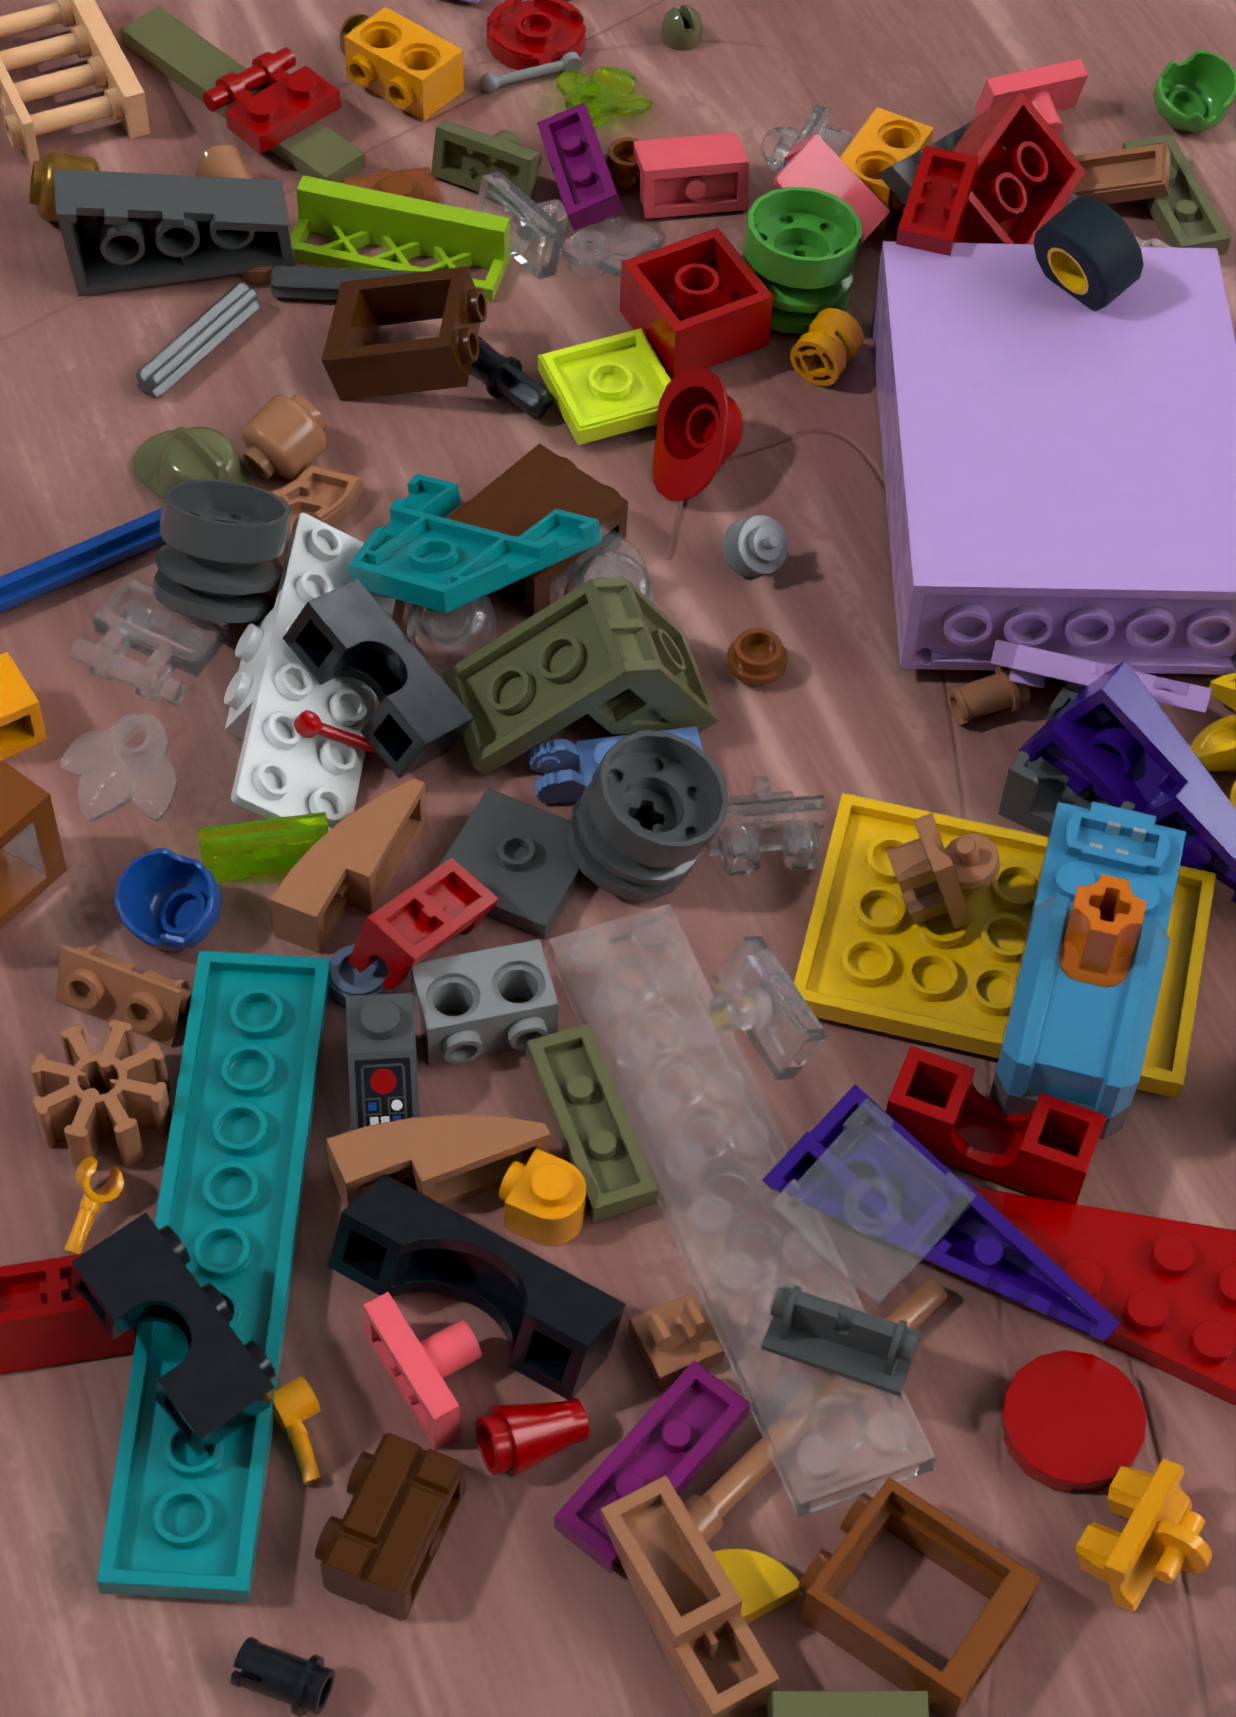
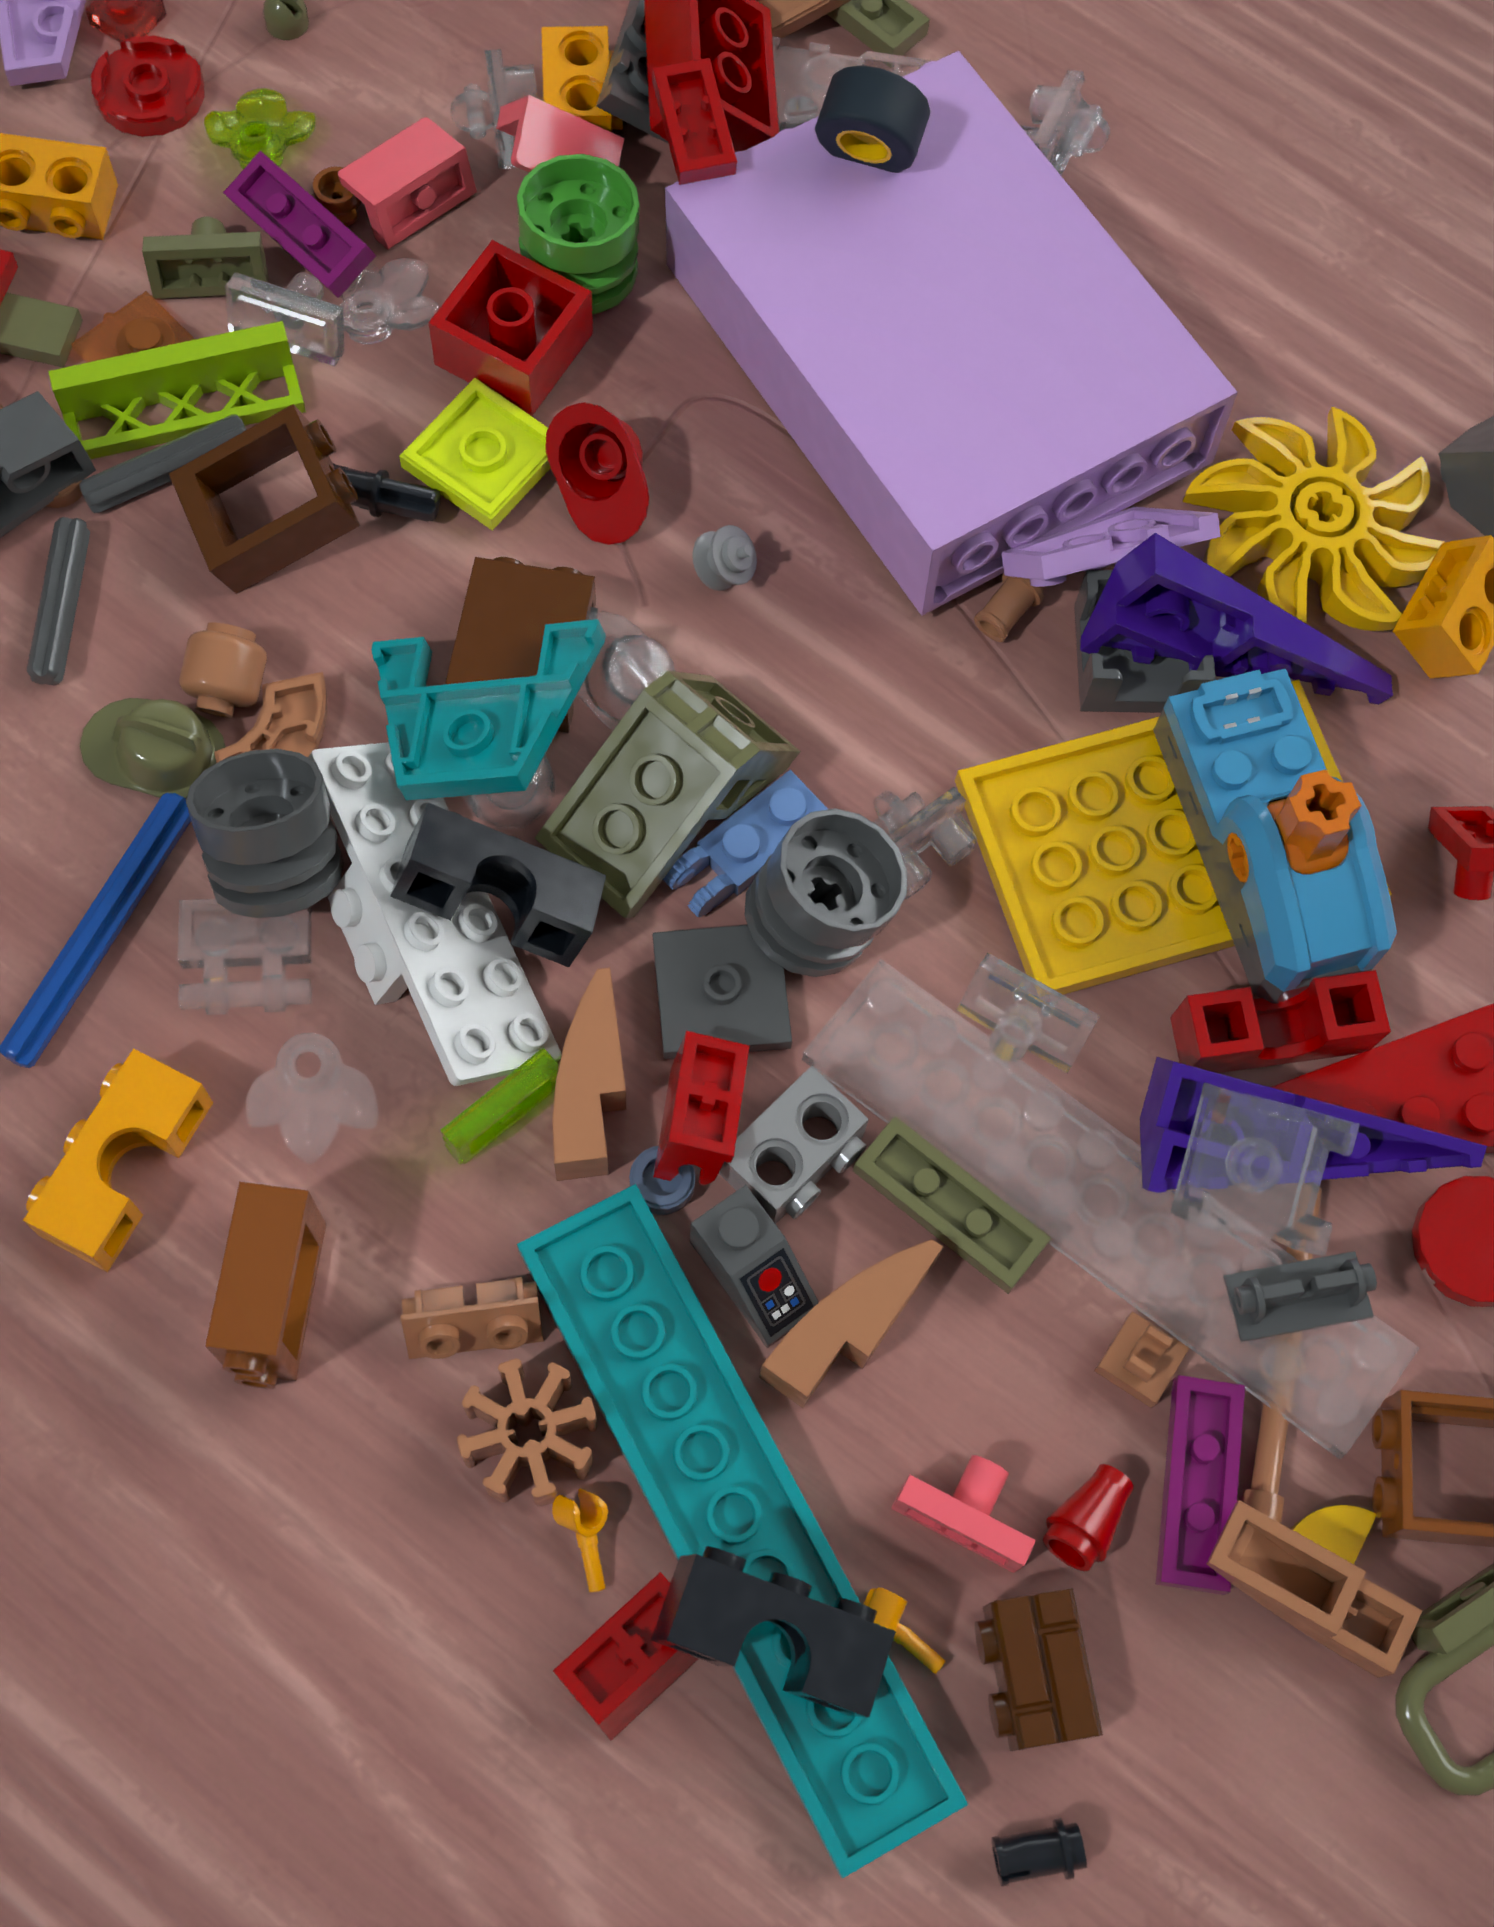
camera: 35 degrees left, 15 degrees up
blue hair [114,848,222,952] -> none
red hinge [294,710,380,756] -> none
black arch [327,1174,626,1401] -> none
light grey hinge [480,52,583,93] -> none
light orange plate [499,1148,586,1246] -> none
dark orange plate [727,628,787,685] -> none
light orange wheel [790,308,864,386] -> none
nougat hips [886,813,1001,930] -> none

